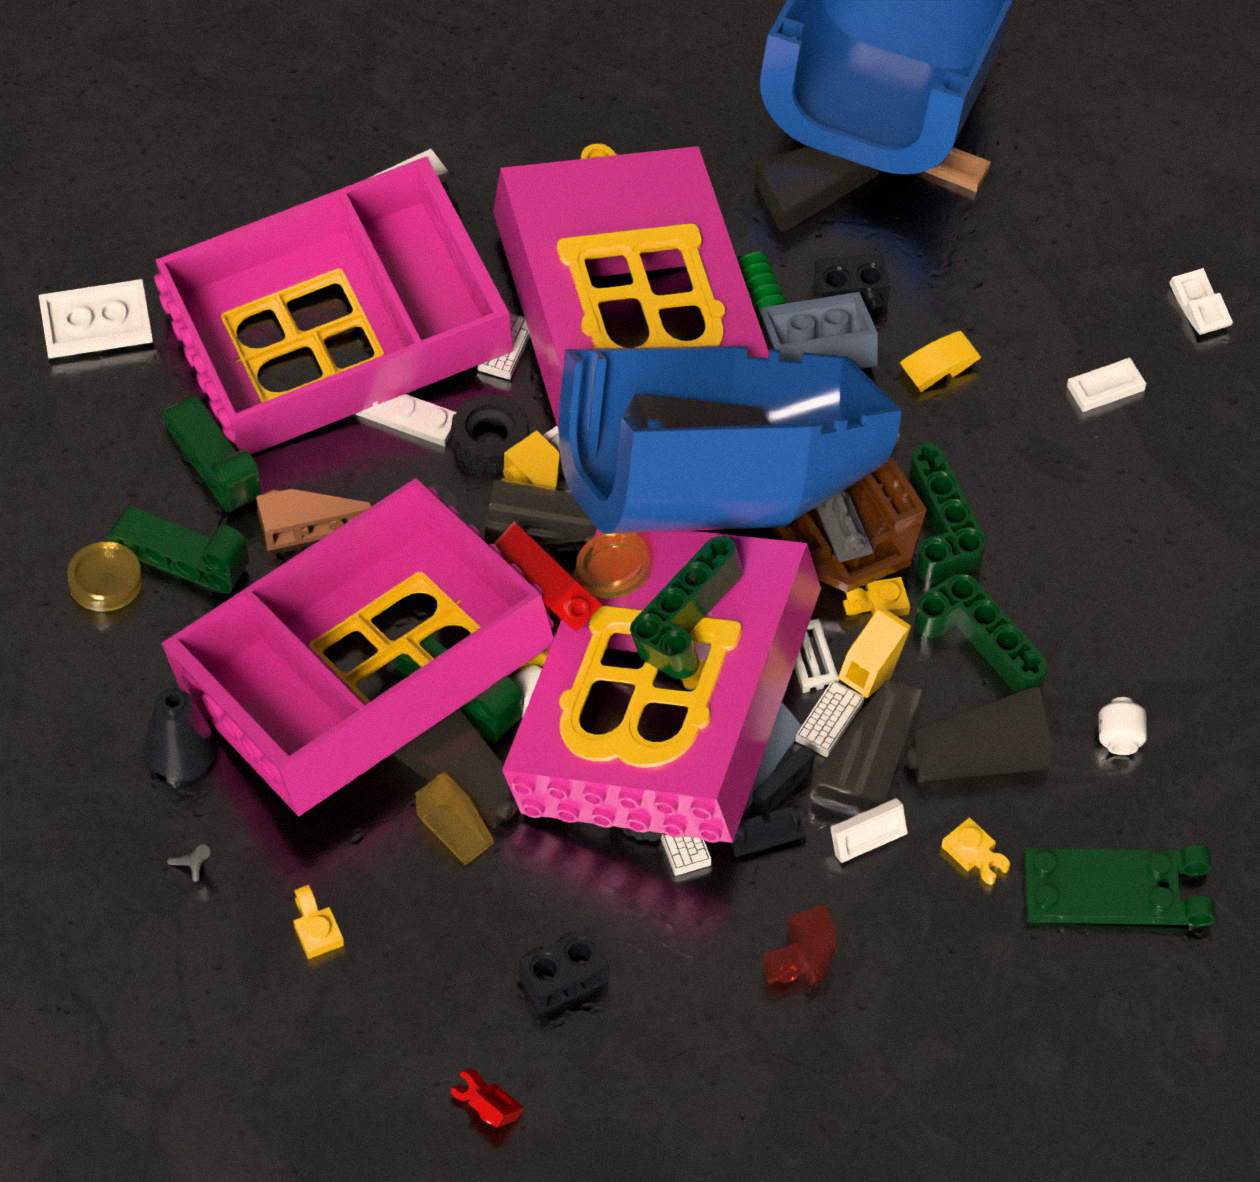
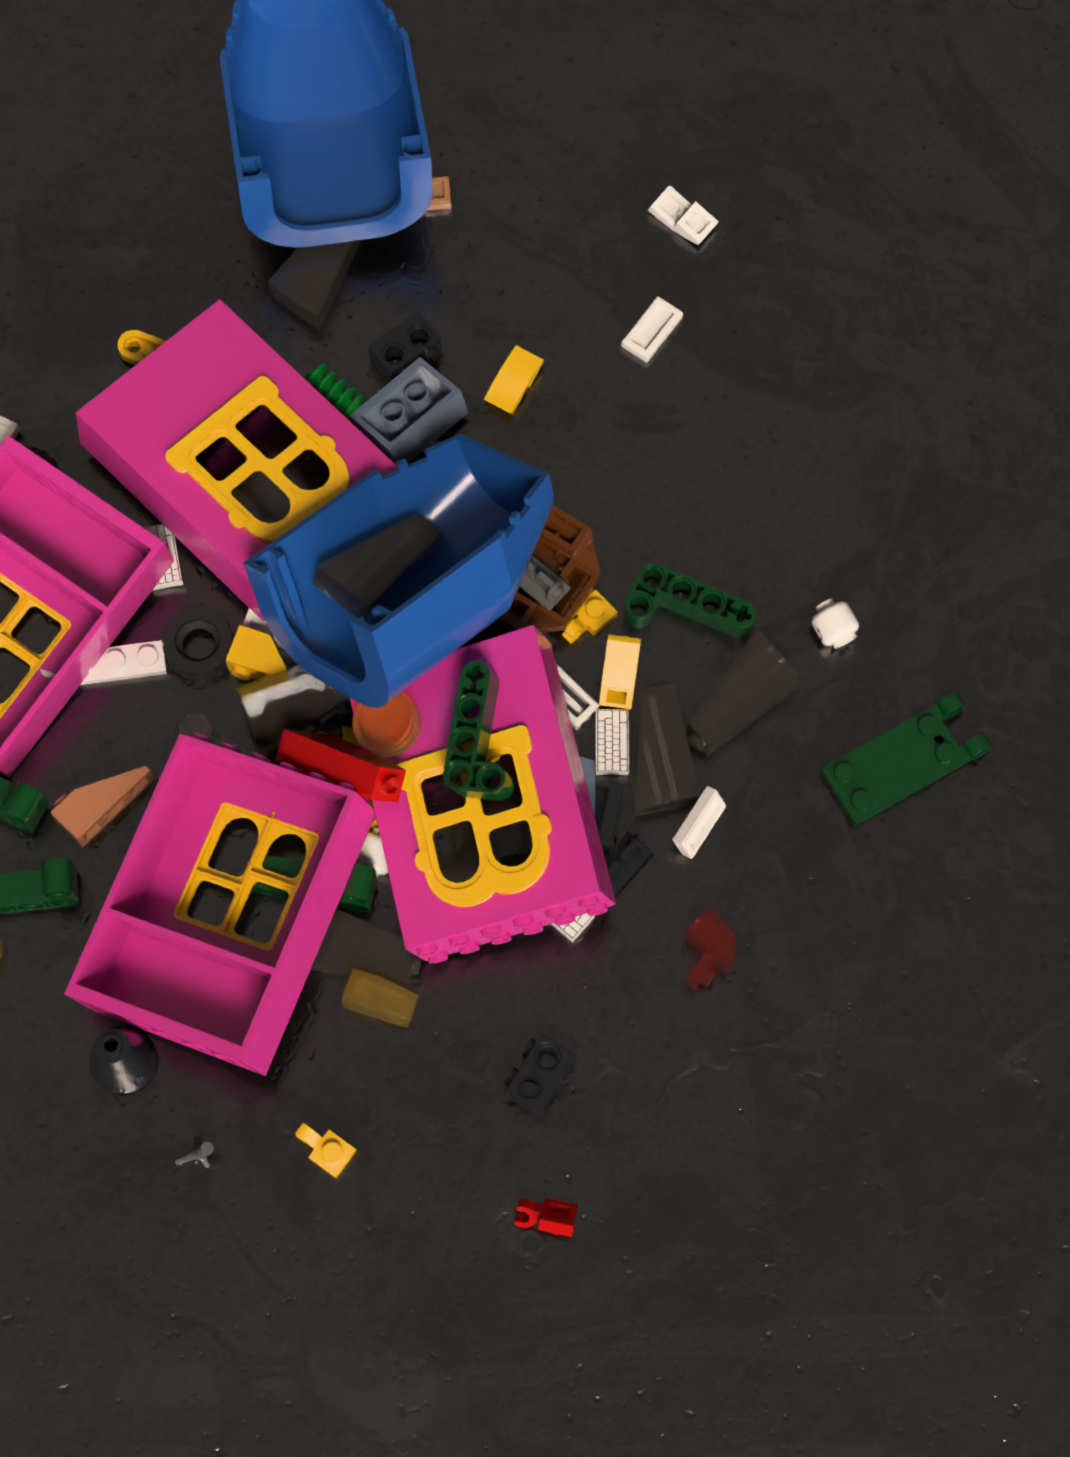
camera: 30 degrees left, 15 degrees up
dark green beam [909,443,986,583] -> none
yellow plate [941,817,1010,885] -> none

